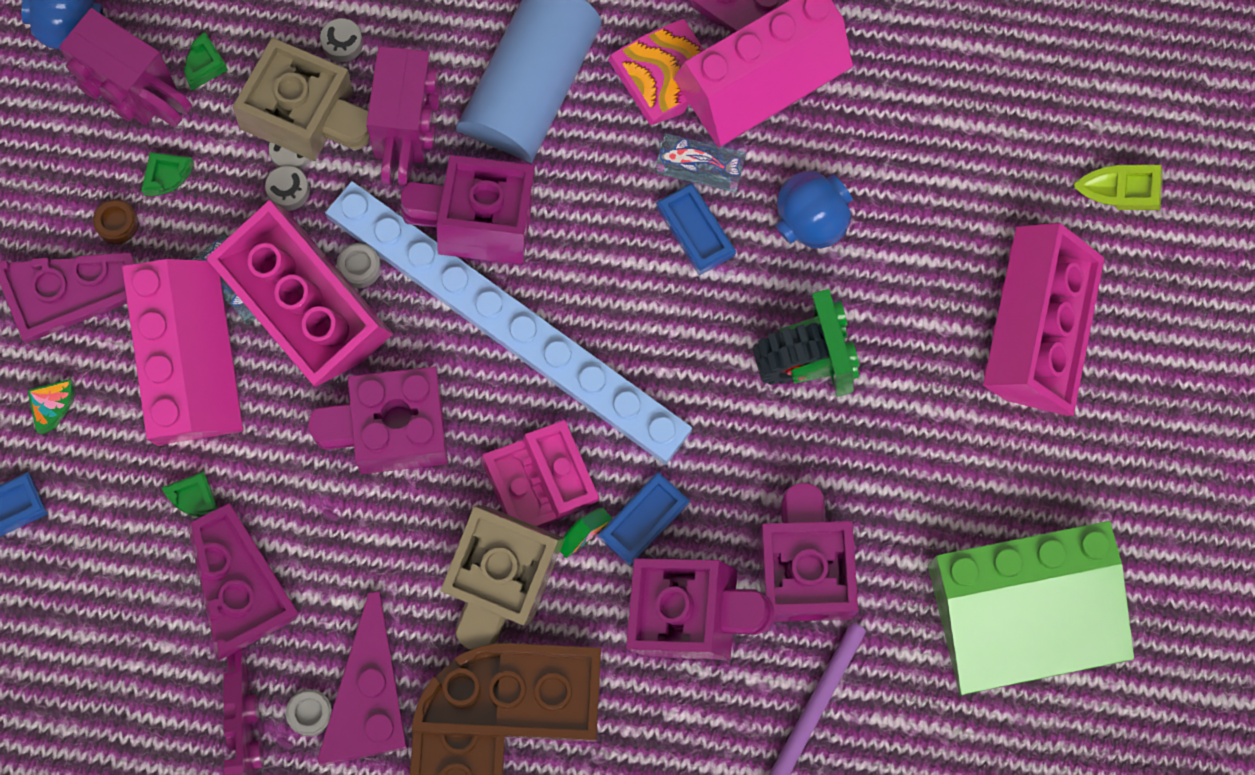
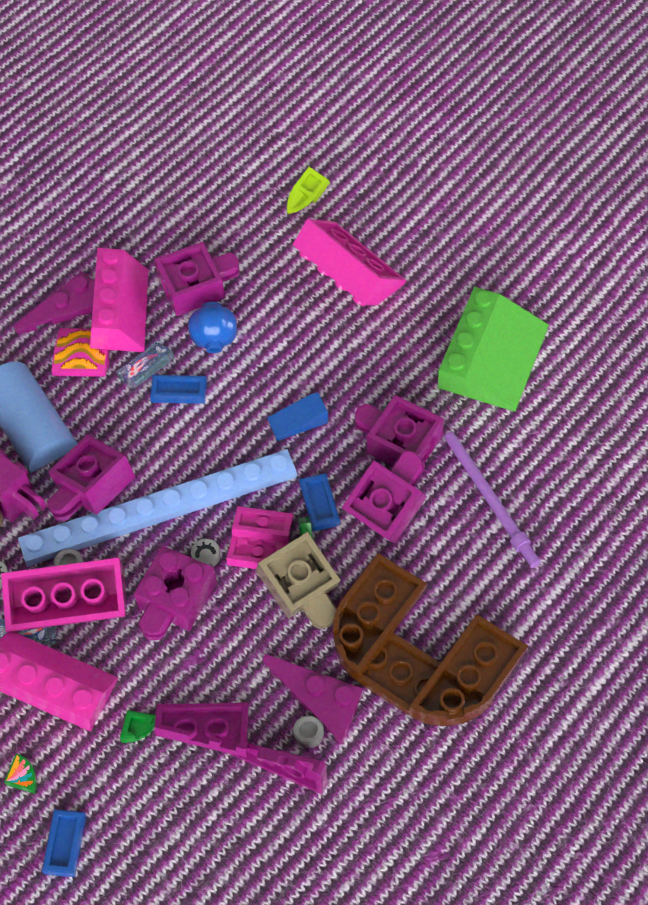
camera: 50 degrees left, 15 degrees down
plate [752,289,860,397] -> none
none -> magenta brick [154,242,240,316]
none -> light grey tile [191,539,220,567]
none -> blue slope [267,392,328,441]

